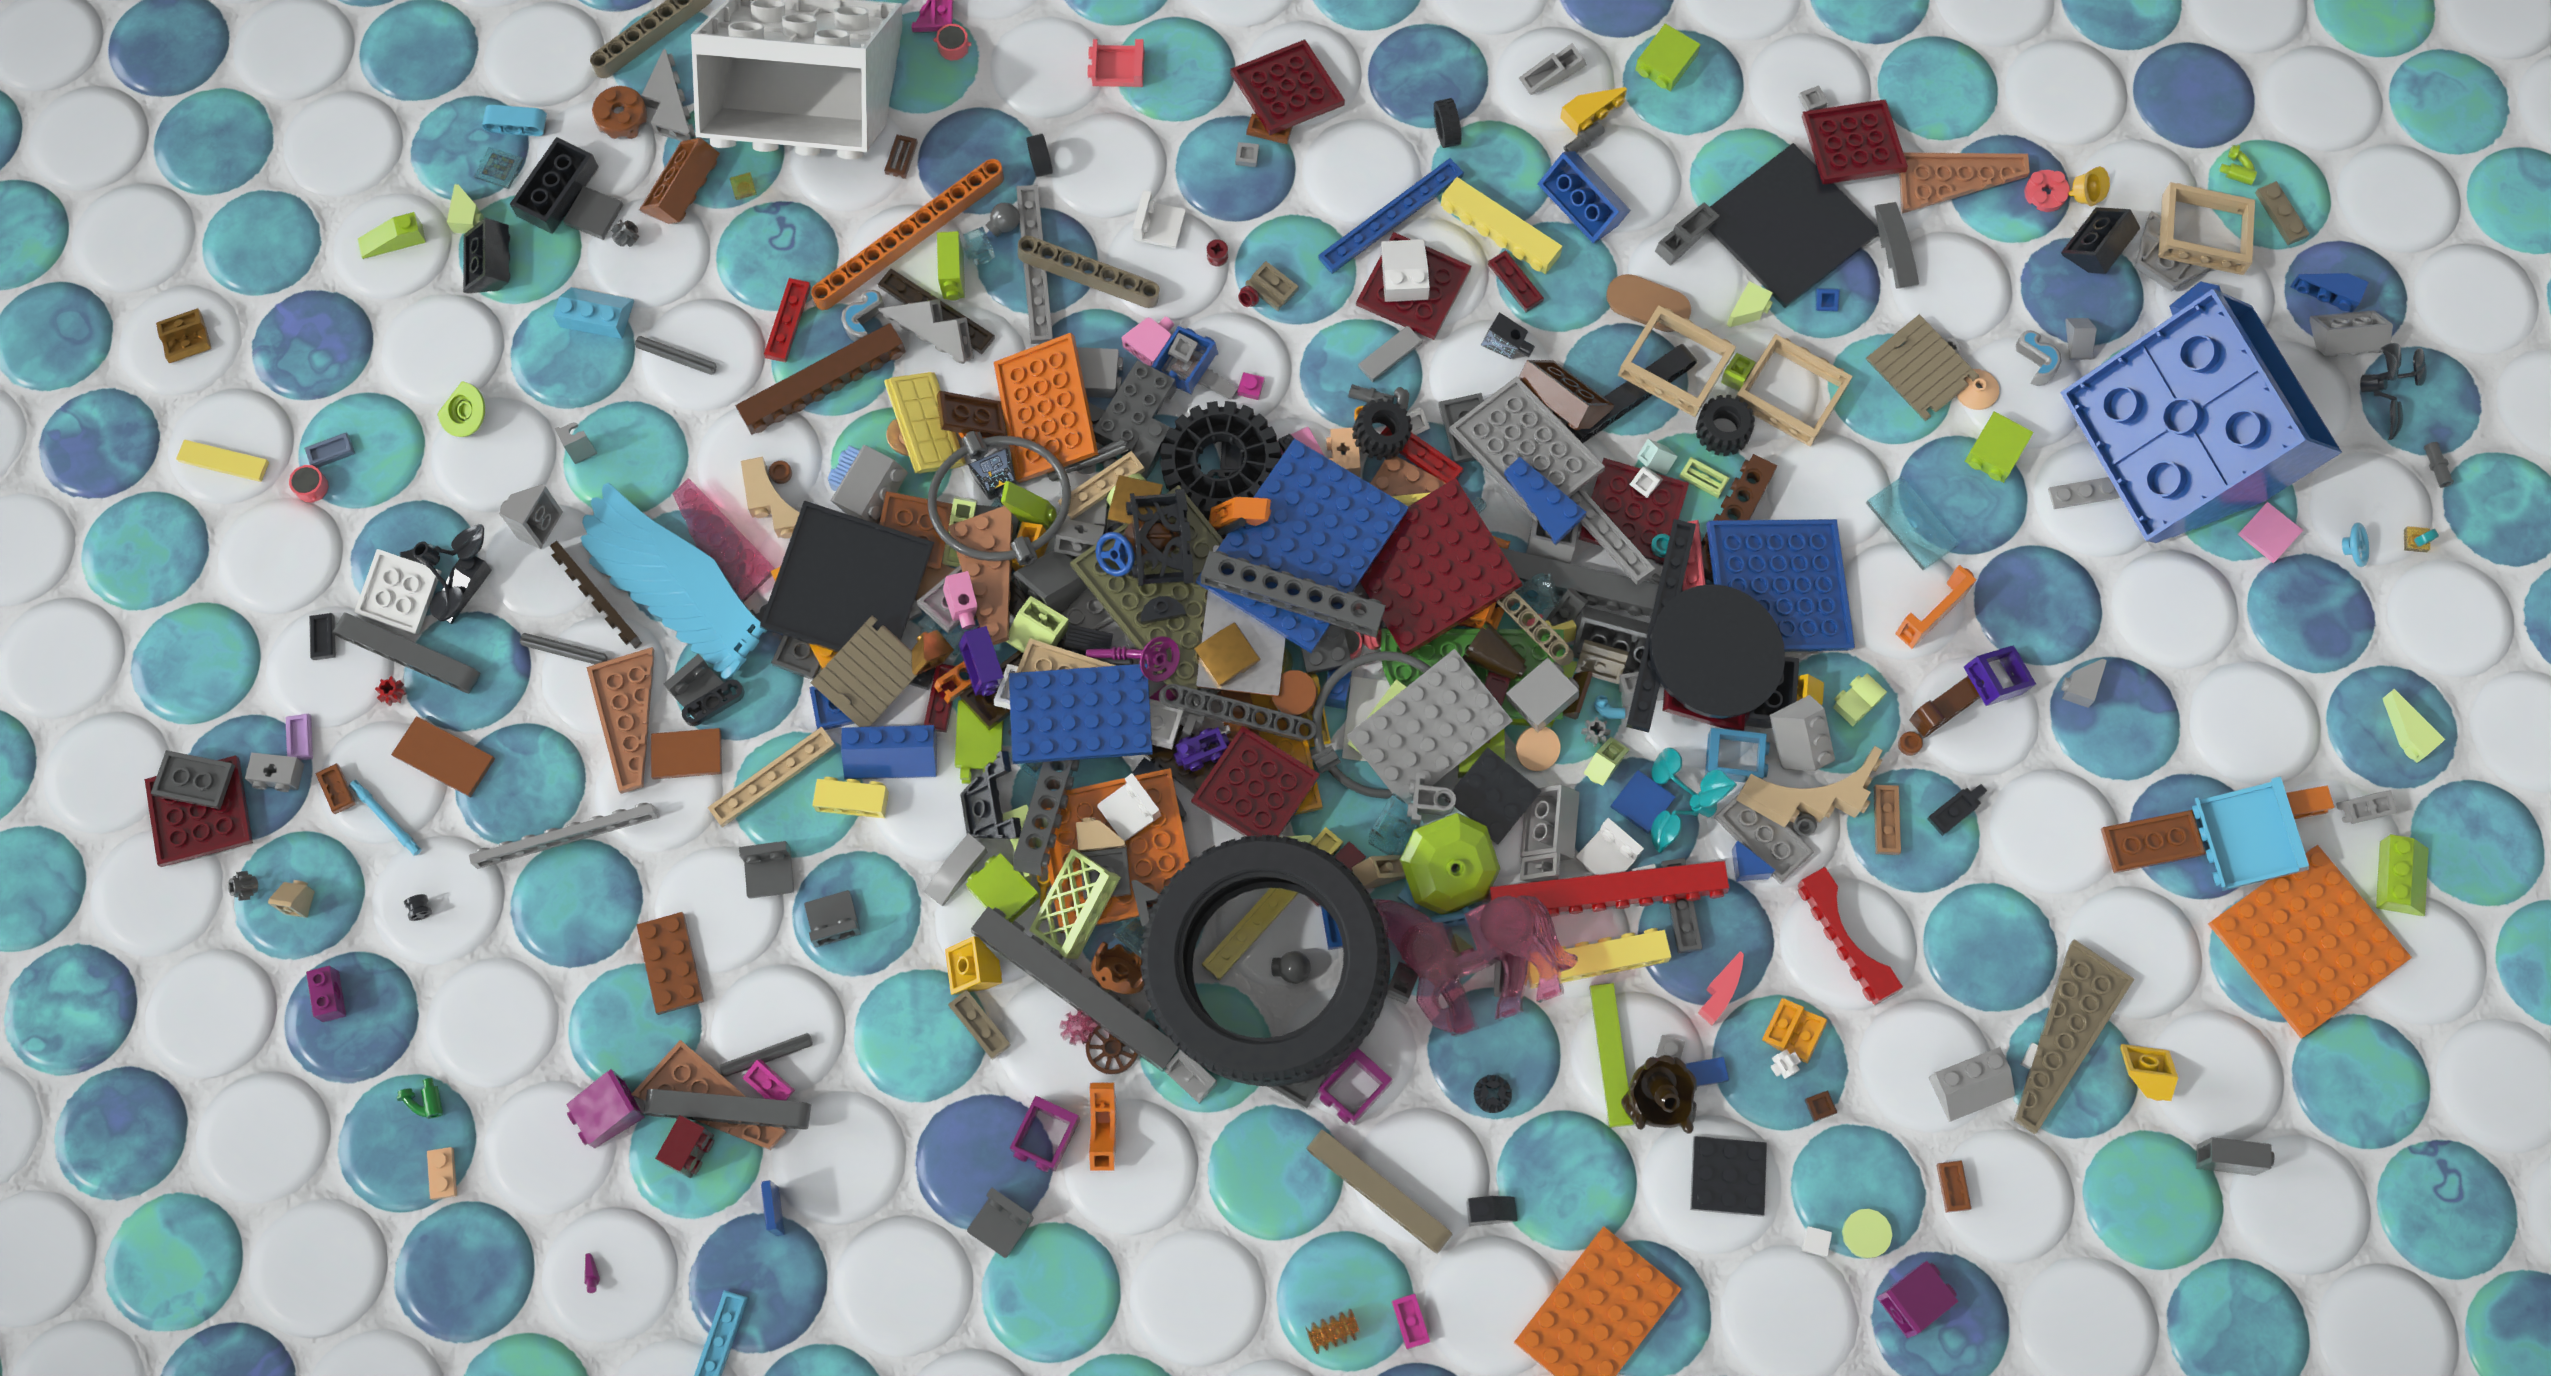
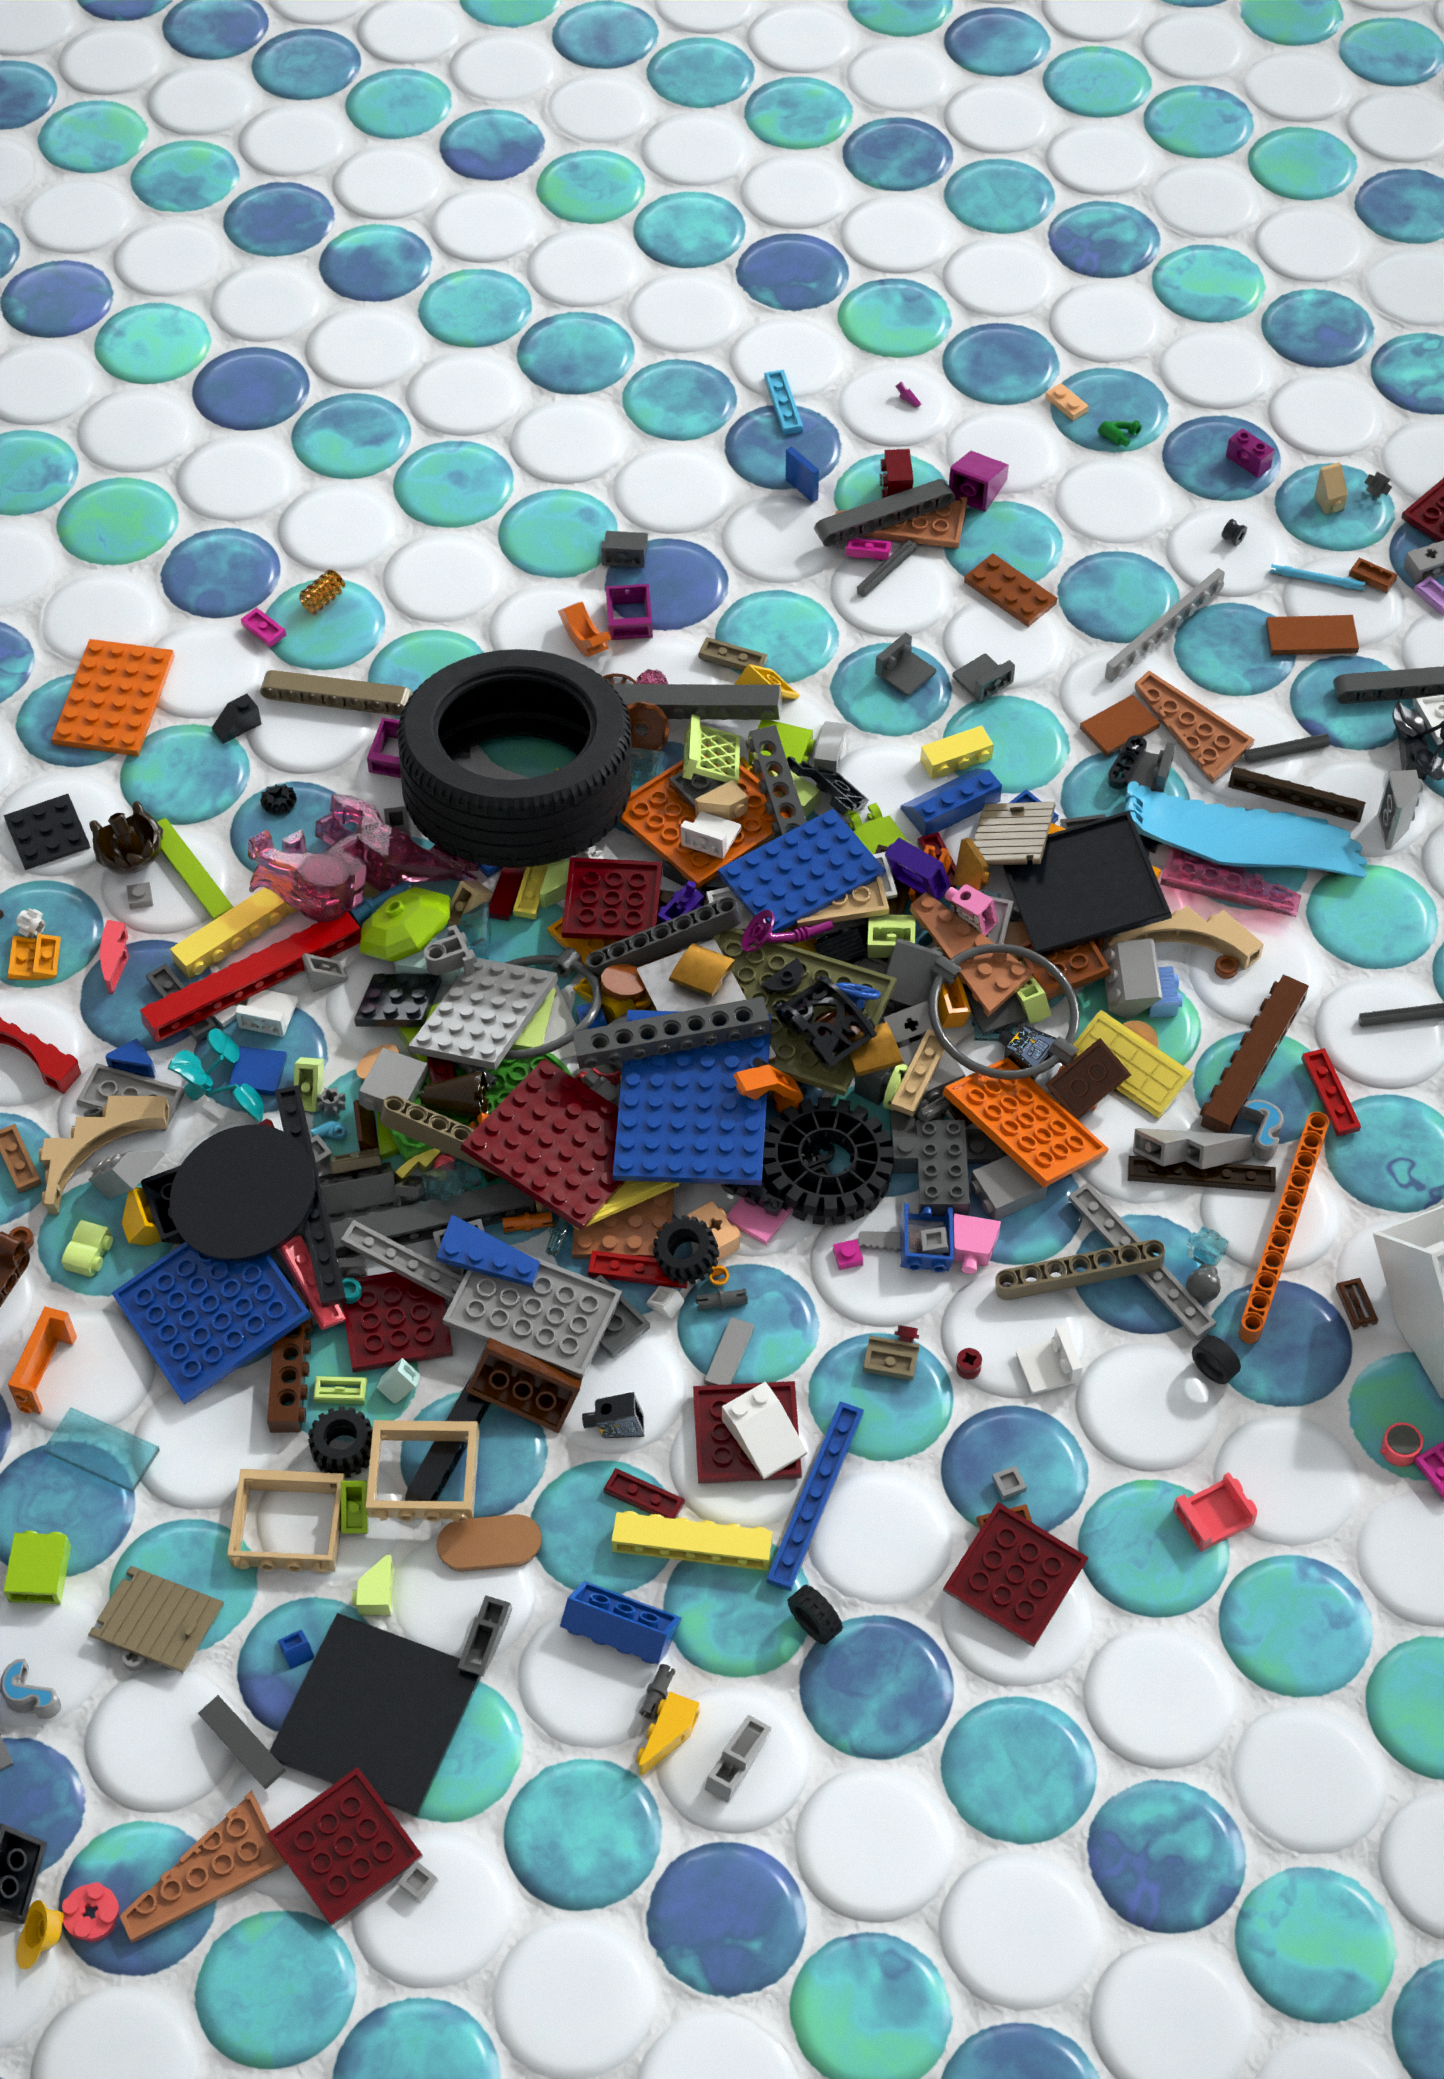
camera: 150 degrees right, 15 degrees down
red gear [375,676,406,706] -> none
light grey hinge [555,422,597,464] -> none
tan plate [707,727,836,827] -> none
lime brick [937,231,965,301] -> none
lime slope [1001,481,1057,530] -> none
dark grey slope [1131,880,1159,930] -> none
dark grey arm [1394,387,1410,410] -> none
light grey slope [1520,785,1579,861] -> none
white slope [1630,466,1663,498] -> none
lime brick [1635,23,1701,92] -> none
blue tile [1686,1057,1729,1087] -> none
dark azure window [1705,728,1770,783] -> none
light nougat dish [1957,369,1999,410] -> none

